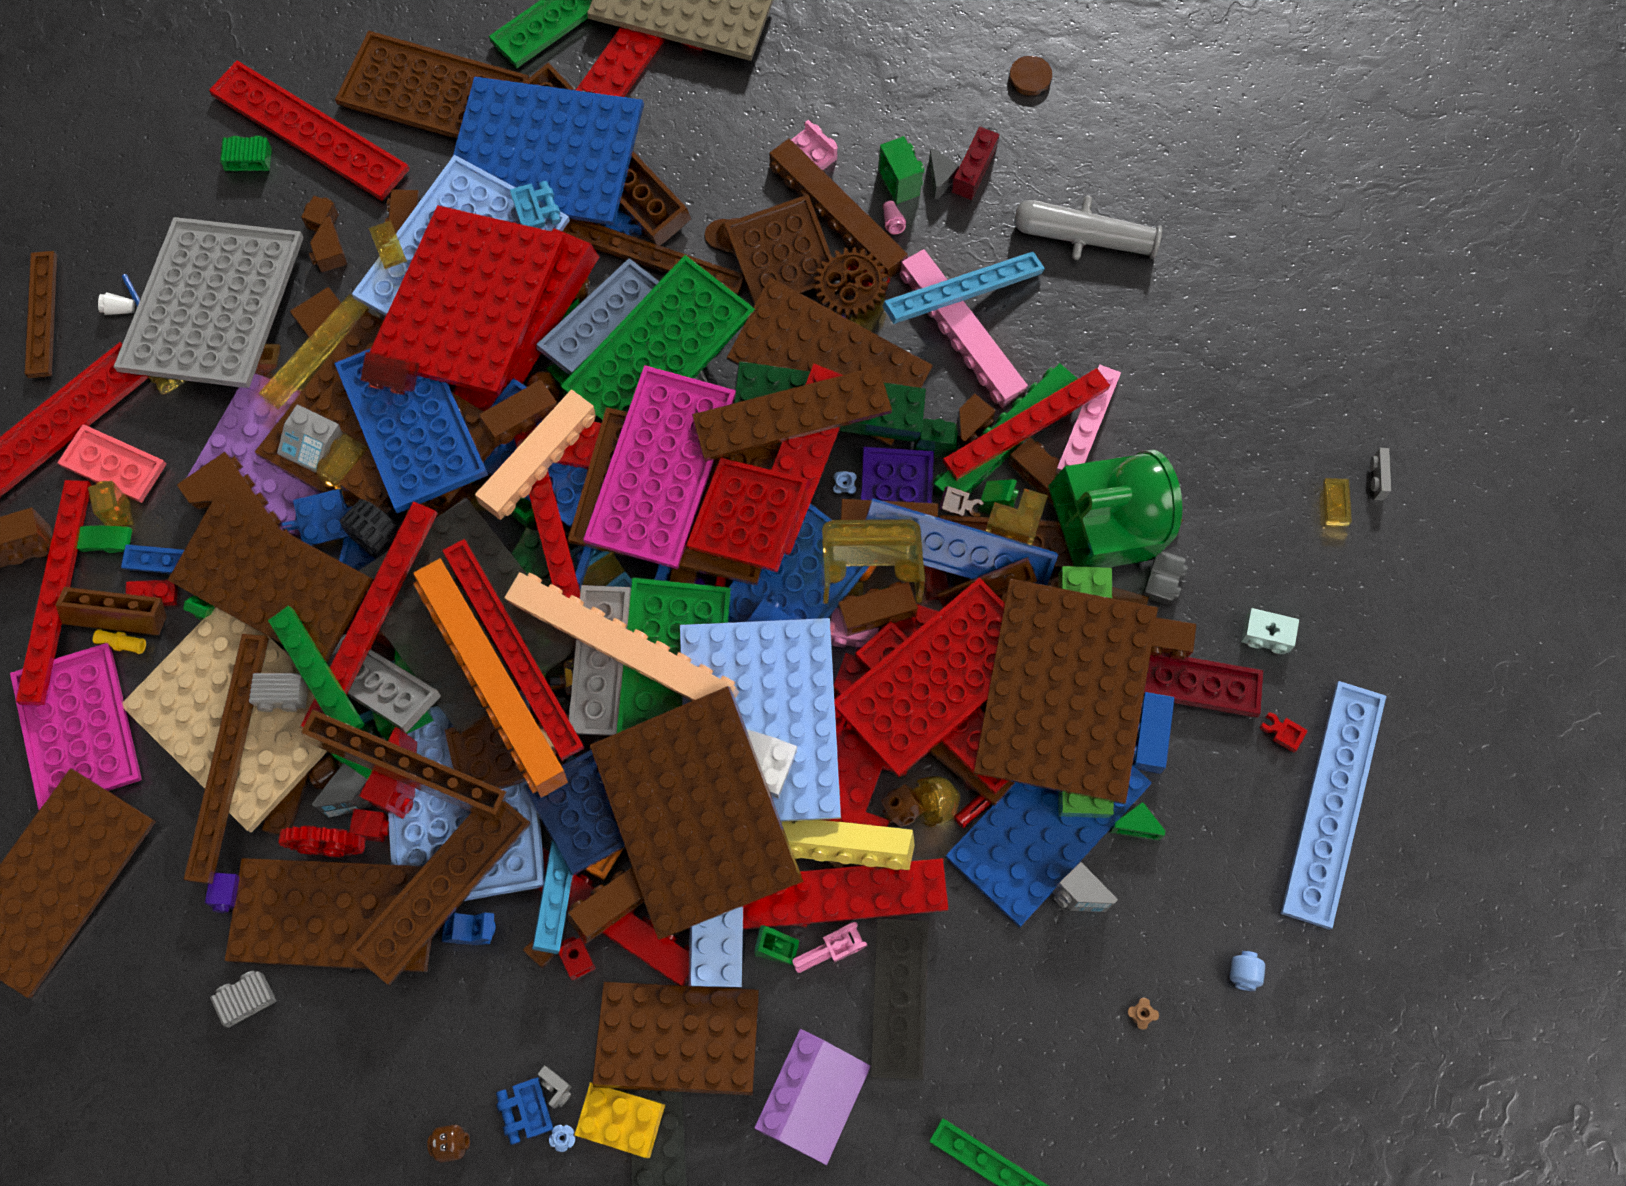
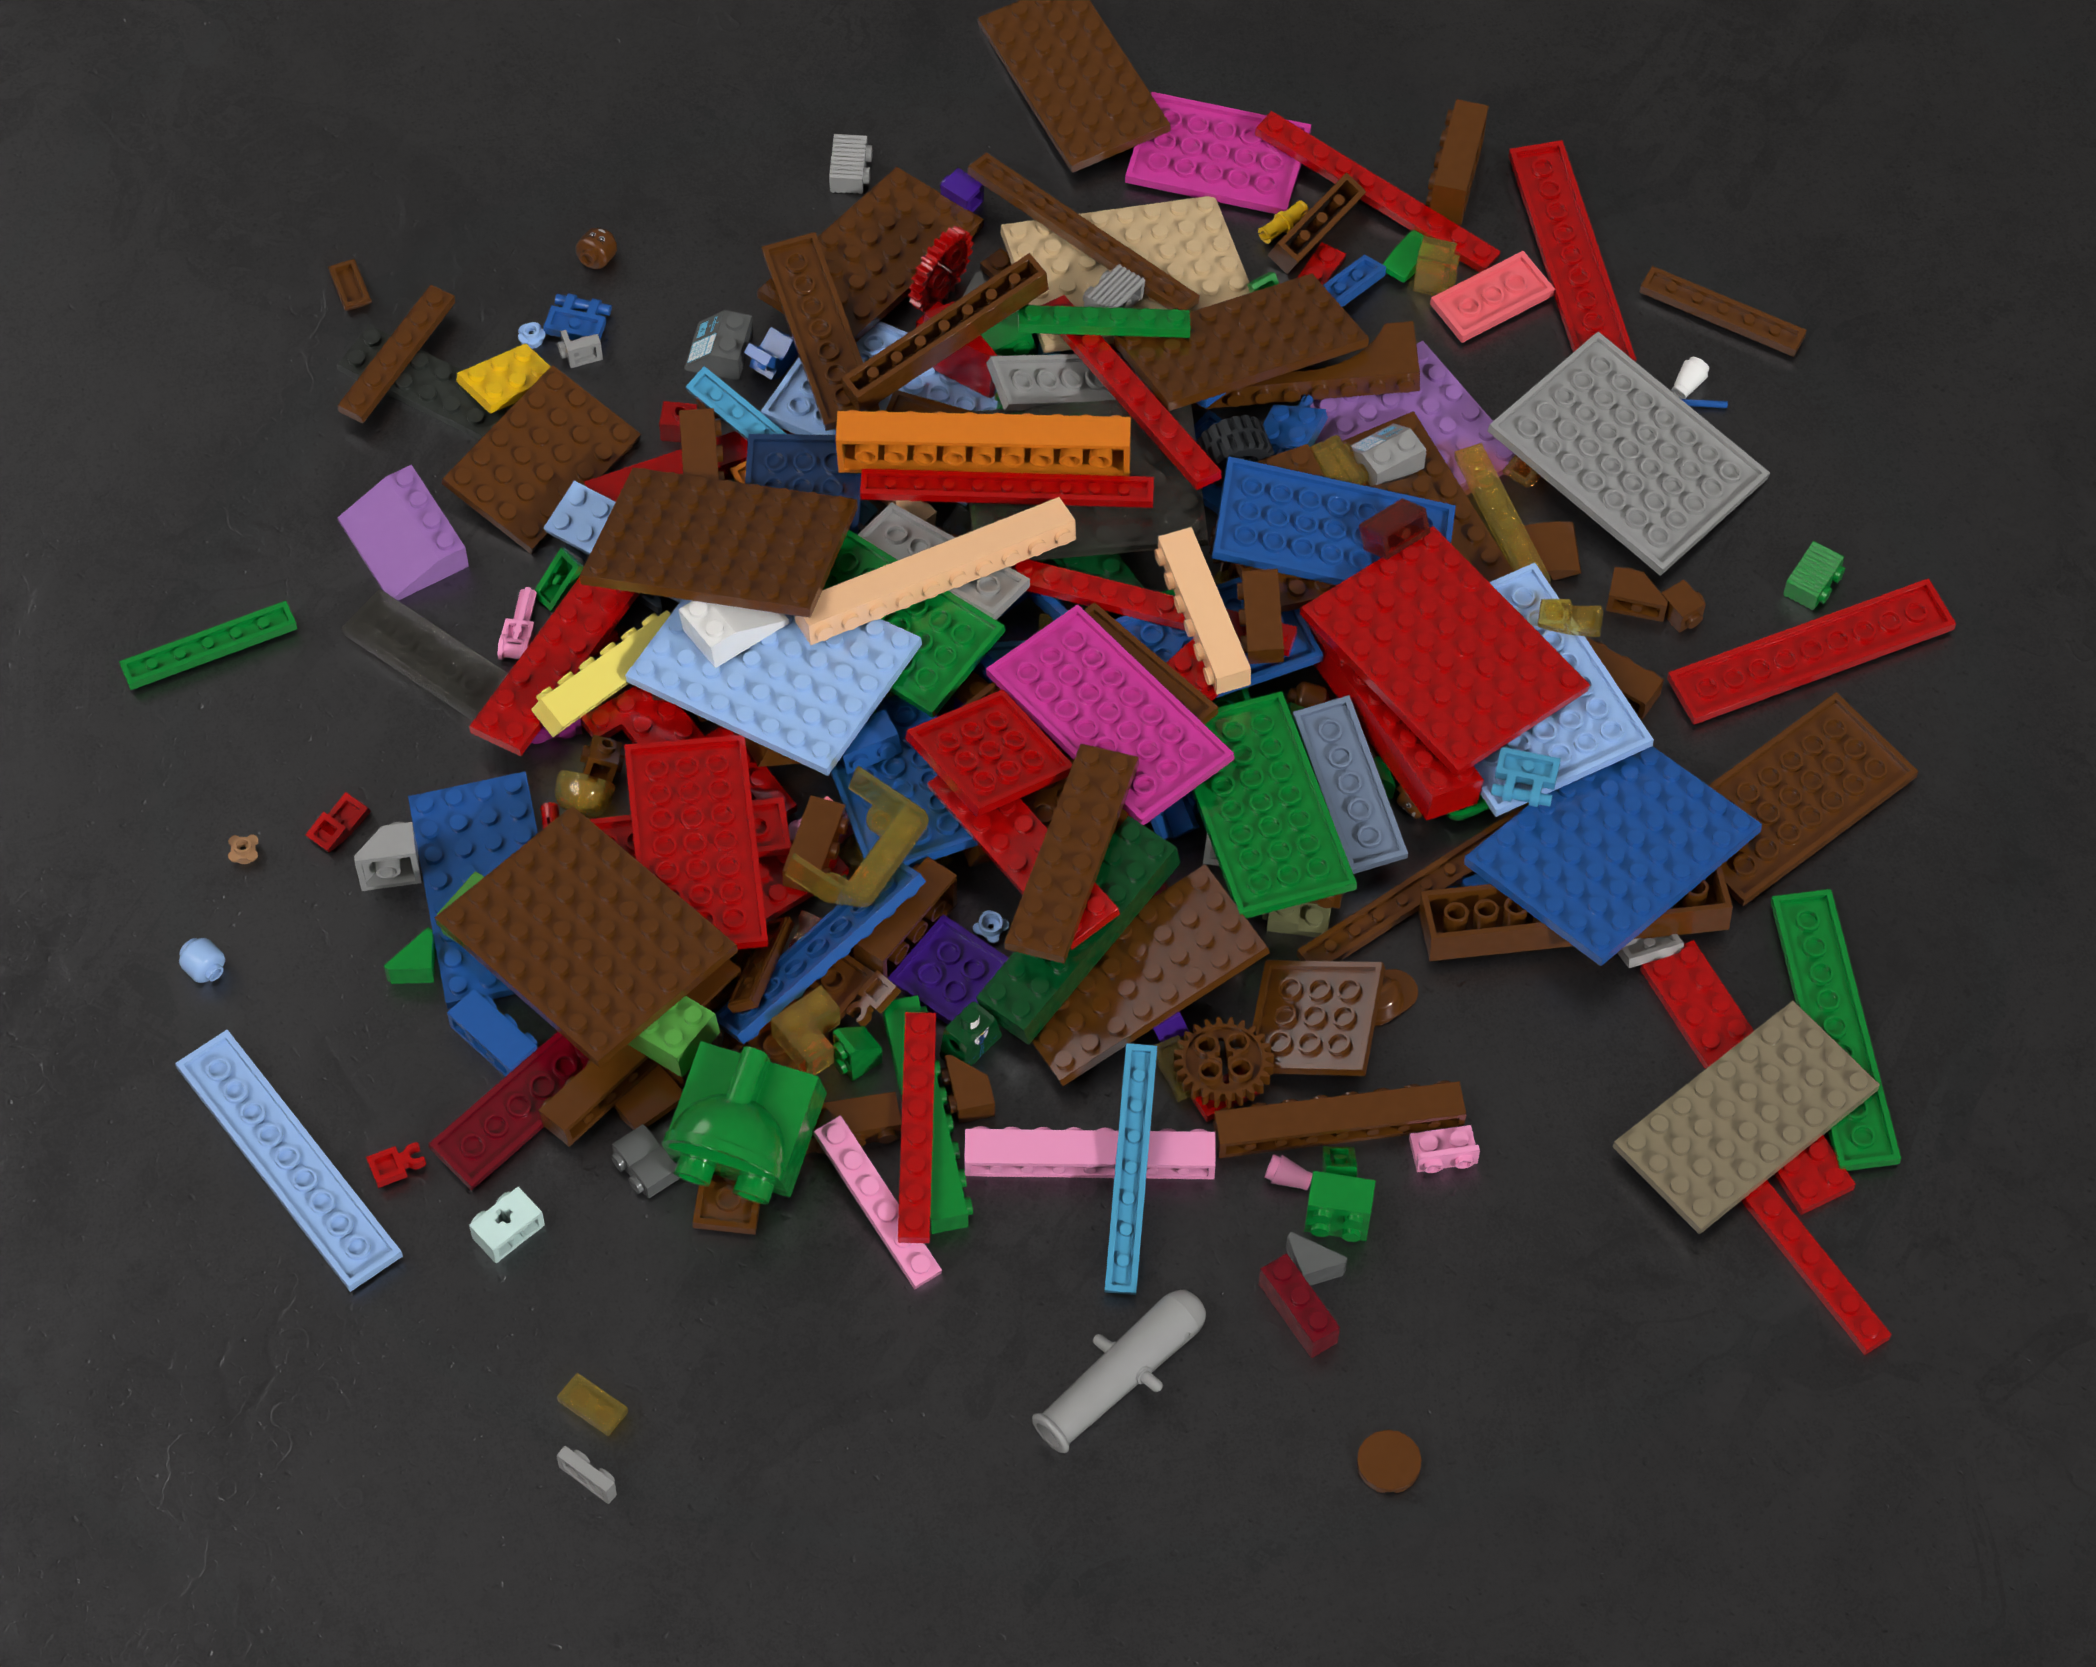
camera: 125 degrees right, 10 degrees down
none -> red slope [305,792,371,852]
none -> dark grey slope [685,310,753,380]
none -> green slope [1323,1146,1357,1177]

